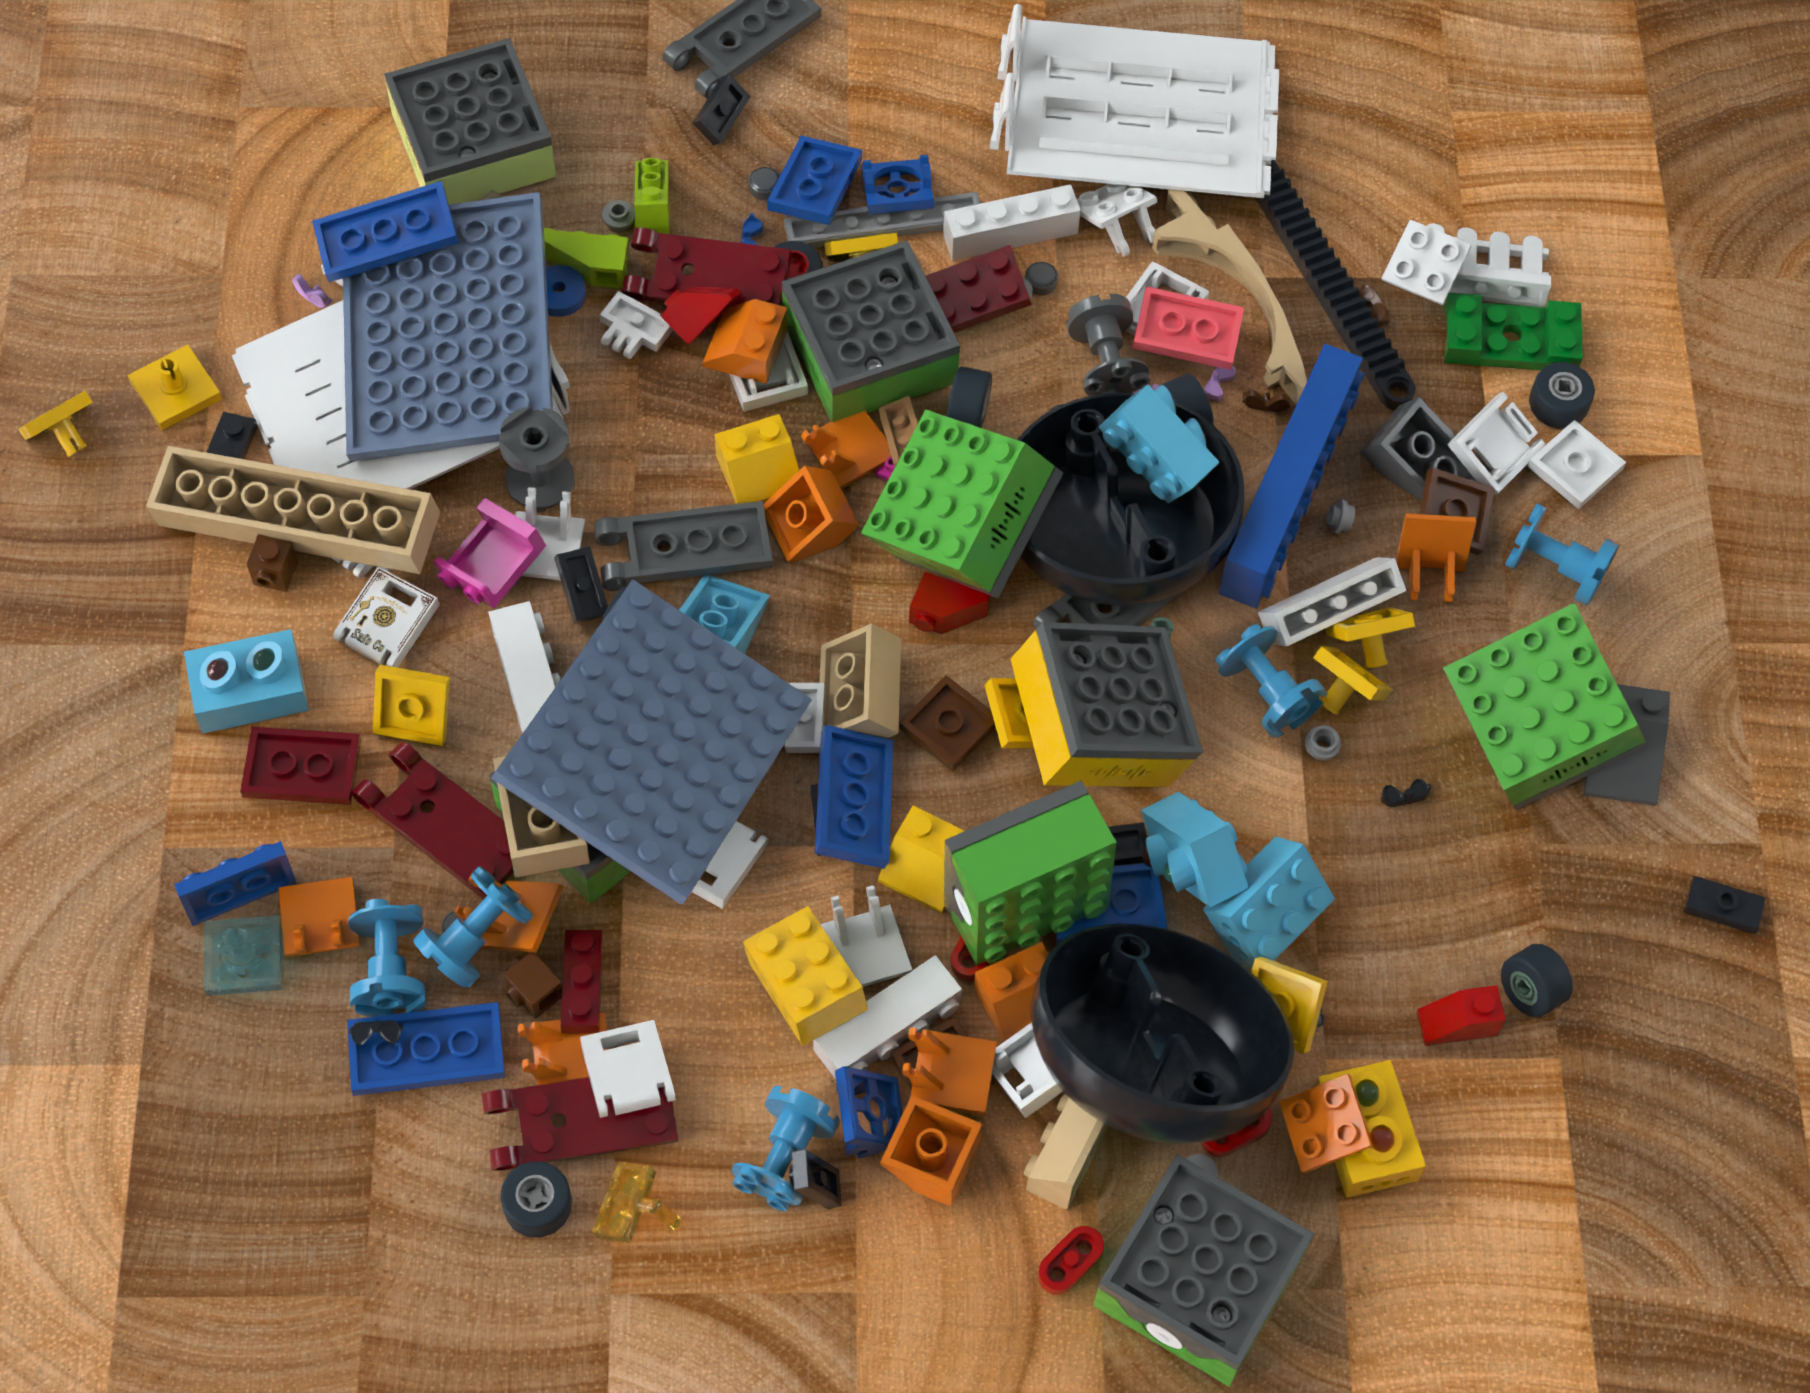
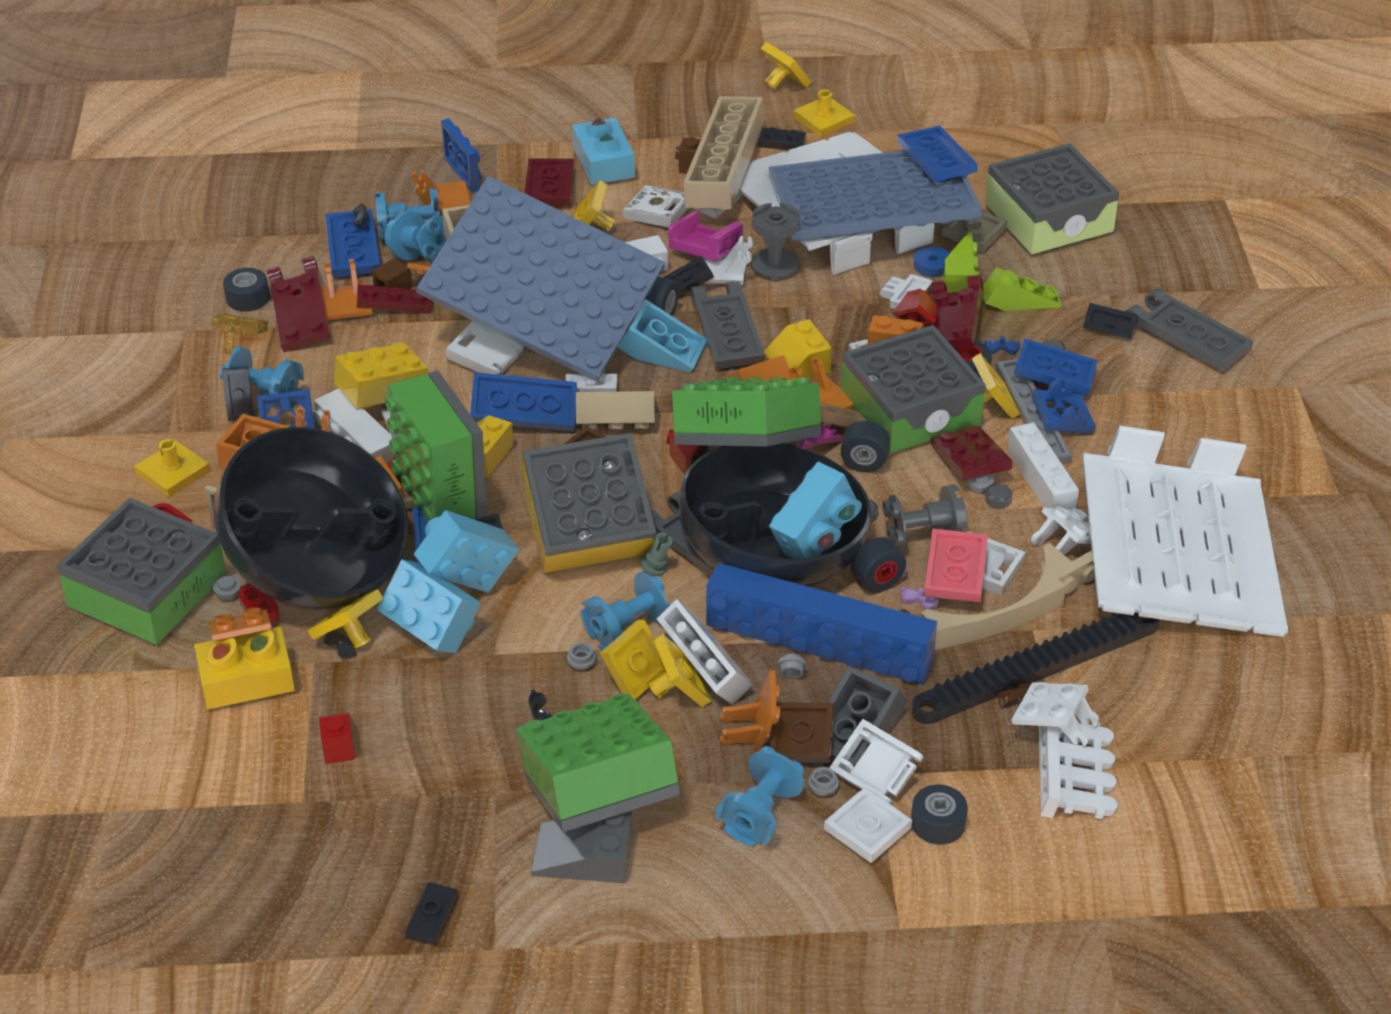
camera: 90 degrees right, 20 degrees down
clear light blue plate [204,915,282,996] -> none
white container [580,1020,676,1118] -> none
green piece [1444,292,1583,370] -> none
black wheel [1501,944,1573,1017] -> none
none -> yellow tile [134,439,210,497]
none -> light grey plate [808,767,839,796]

